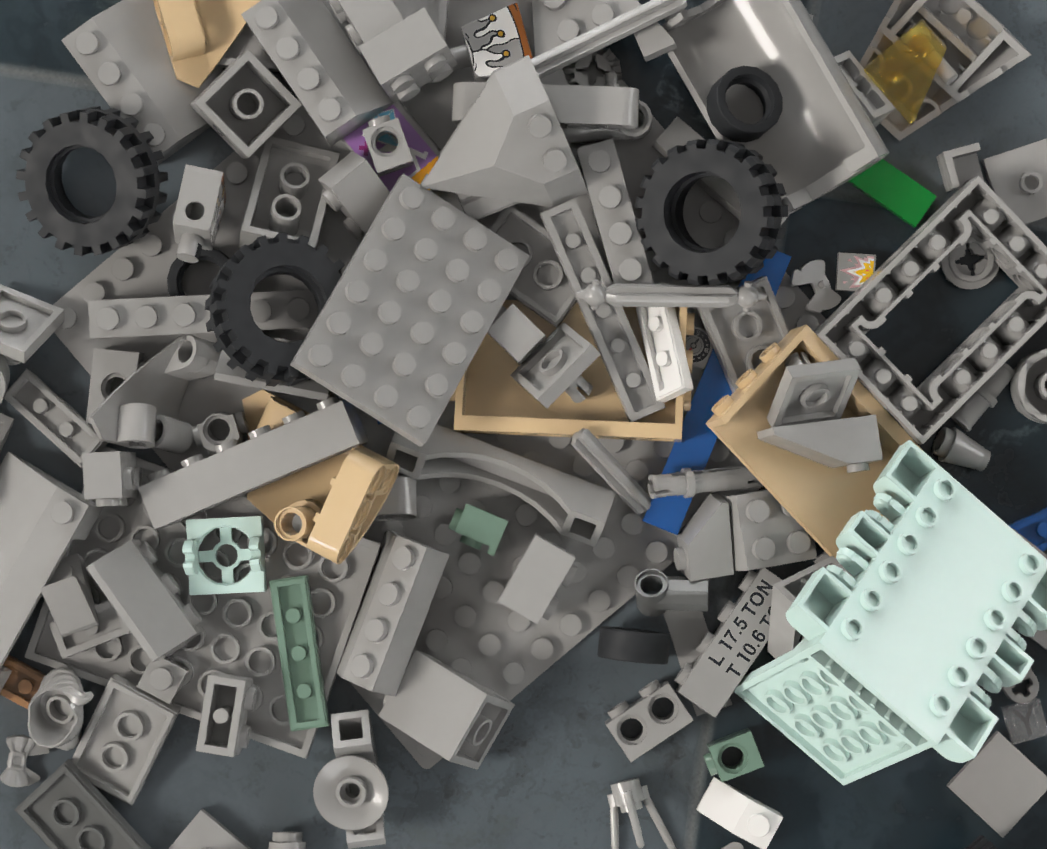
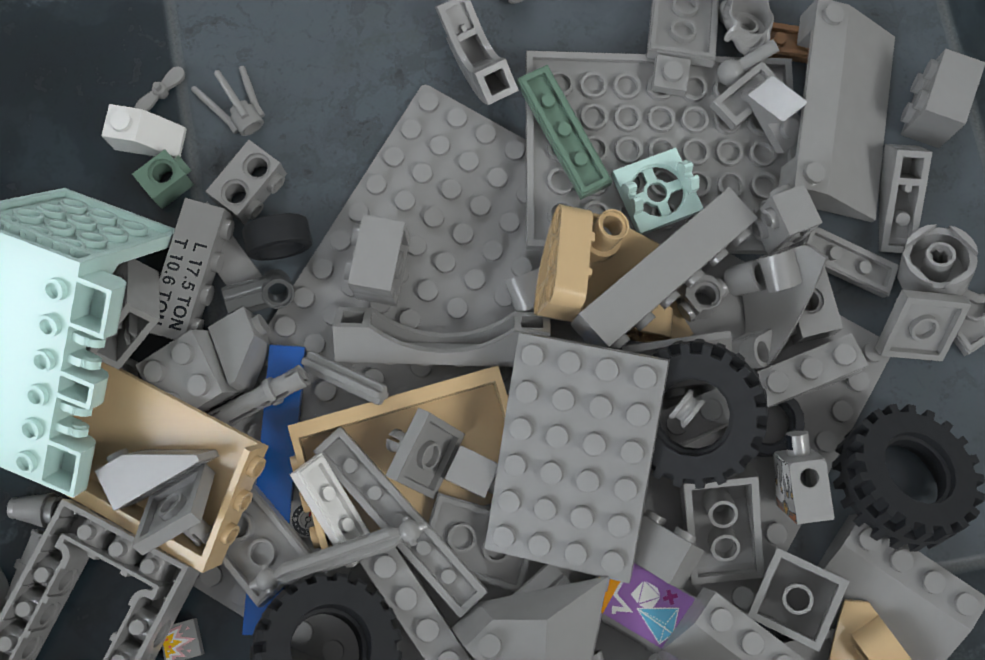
camera: 160 degrees right, 10 degrees down
light grey slope [86,539,204,662] -> none
light grey brick [196,672,257,757] -> none
light grey dish [313,755,389,830] -> none
light grey slope [336,529,450,696] -> none
light grey brick [362,115,414,177] -> none
light grey slope [378,650,515,770] -> none
sand green brick [448,503,509,556] -> none
light grey piece [789,260,841,313] -> none
none -> light grey bush [668,390,705,428]
none -> light grey bar [717,39,780,86]

